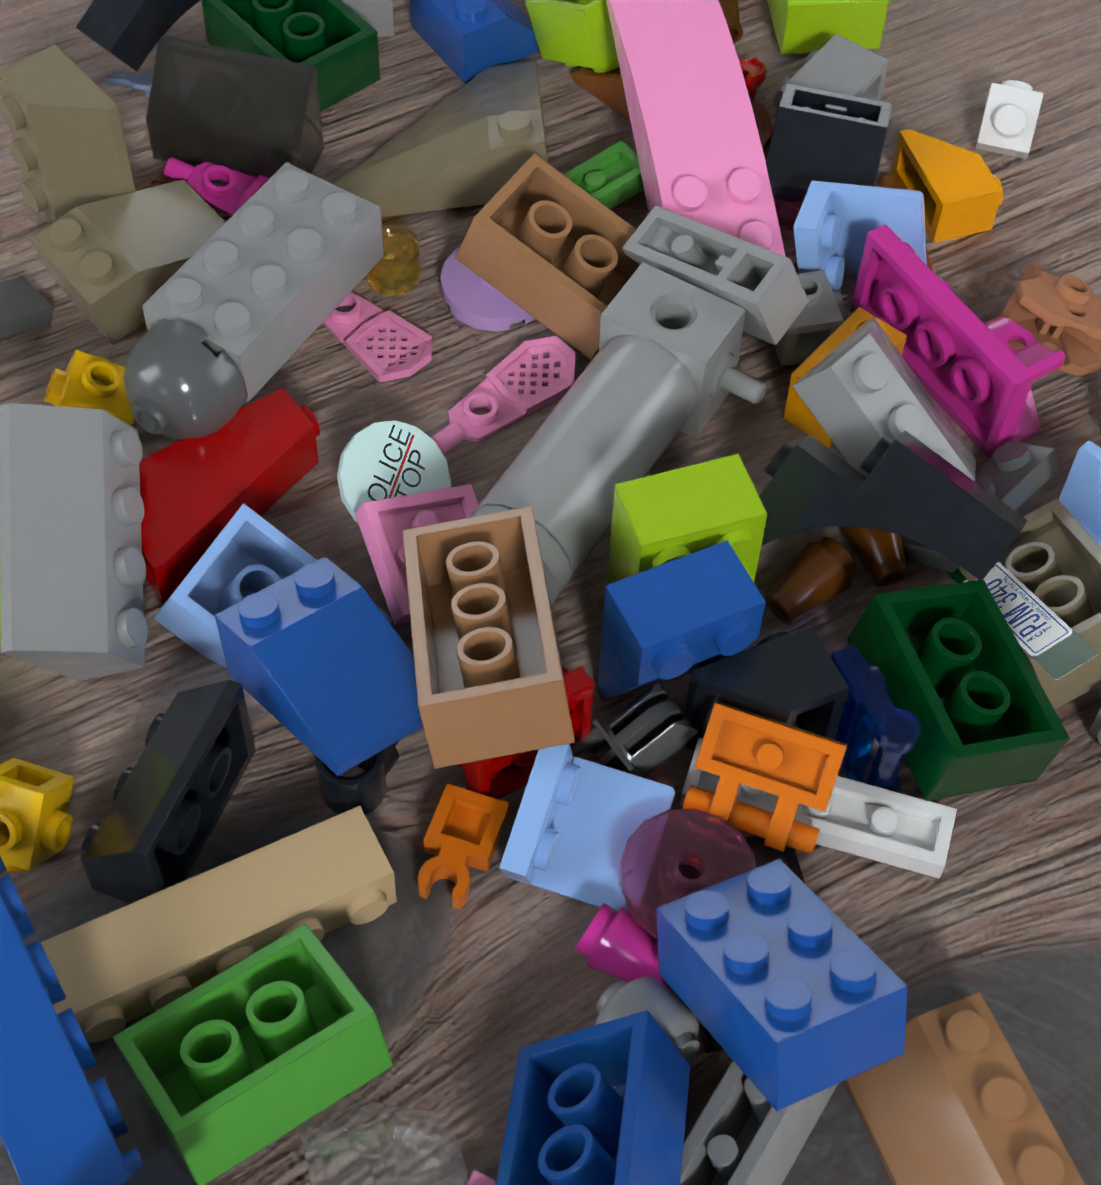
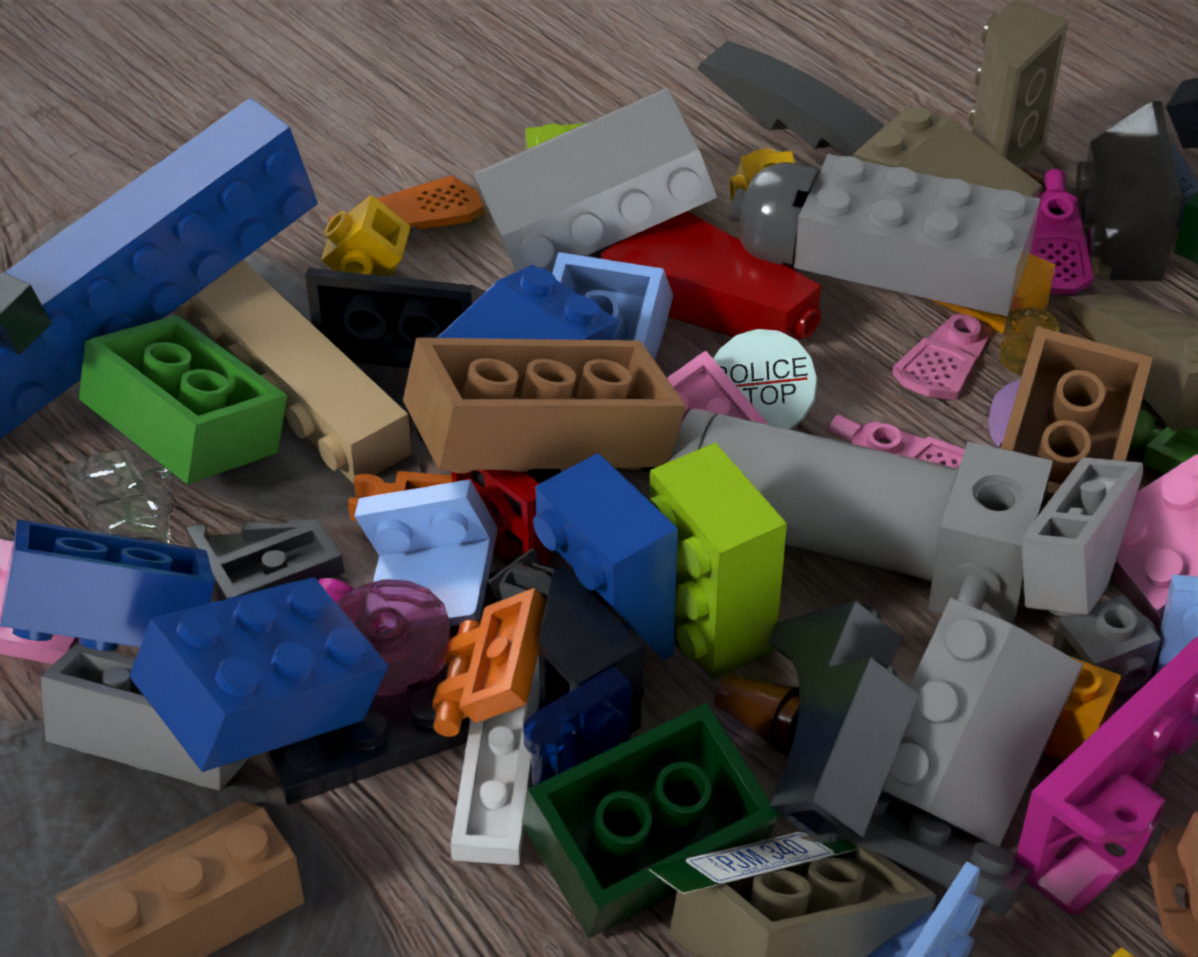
camera: 80 degrees right, 10 degrees down
none -> dark grey wing [186,519,345,600]

